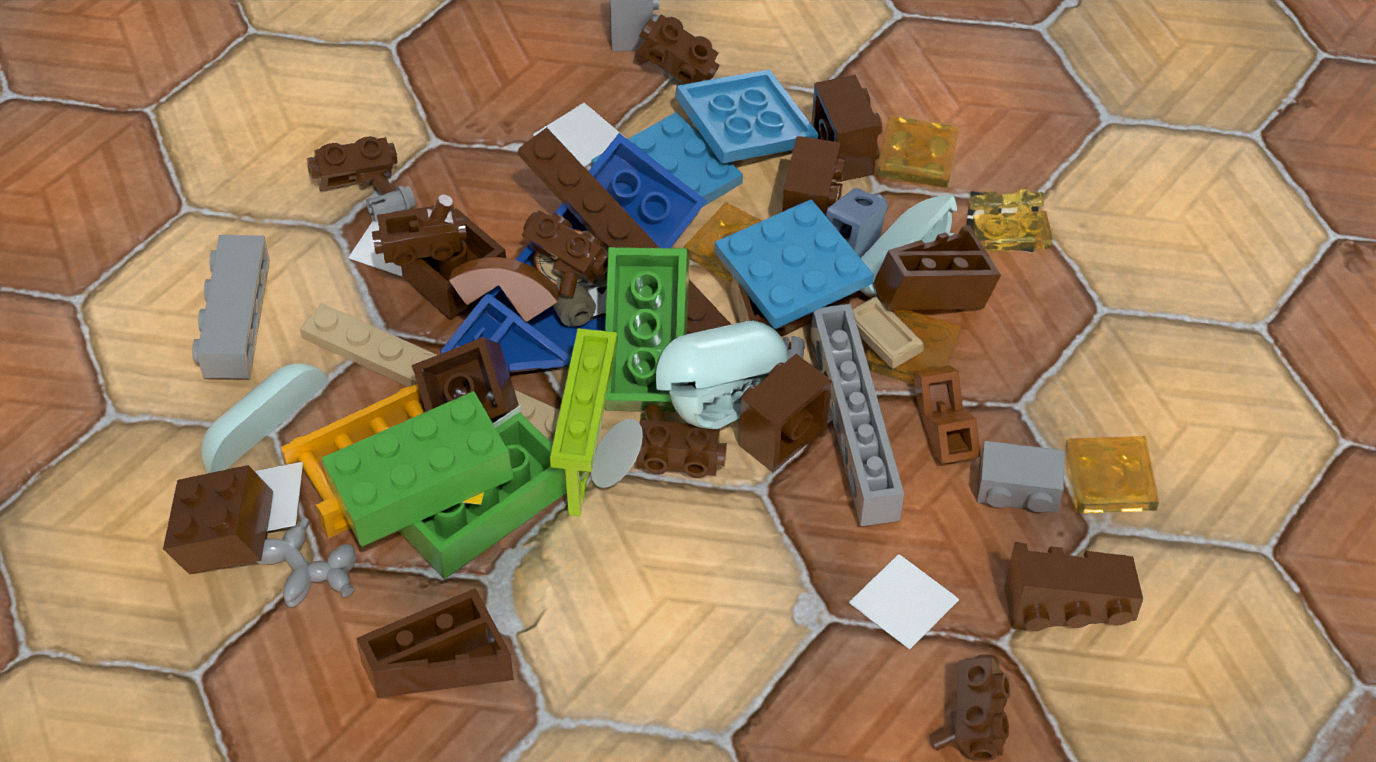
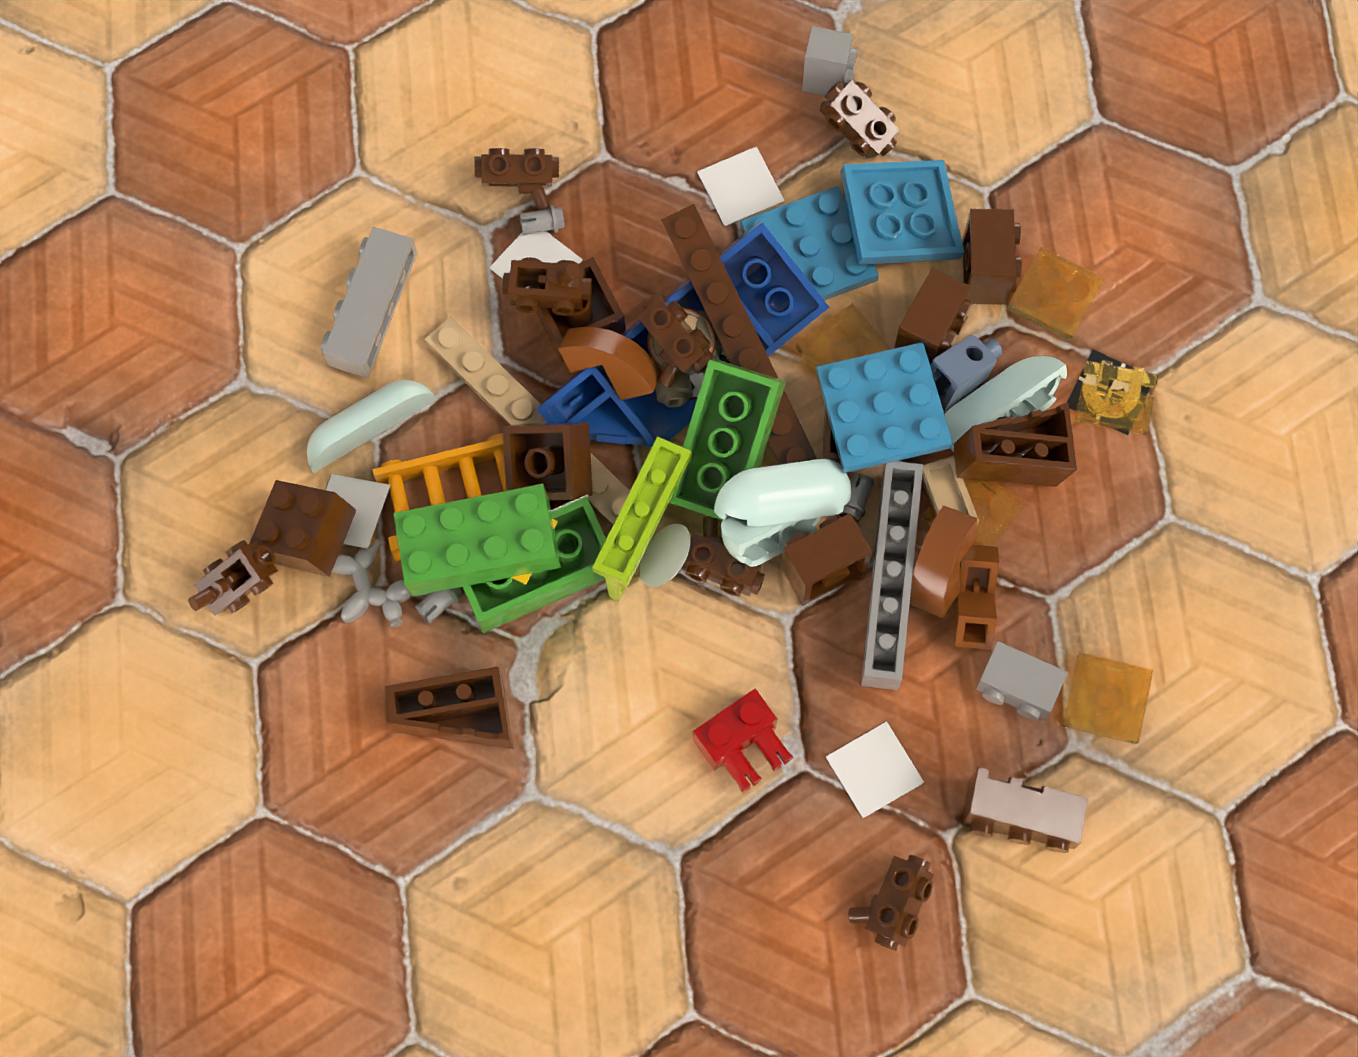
camera: 20 degrees right, 20 degrees up
none -> reddish brown brick [188,540,278,616]
none -> light grey pin [414,588,463,624]
none -> red brick [693,688,794,793]
none -> dark orange brick [909,505,977,618]

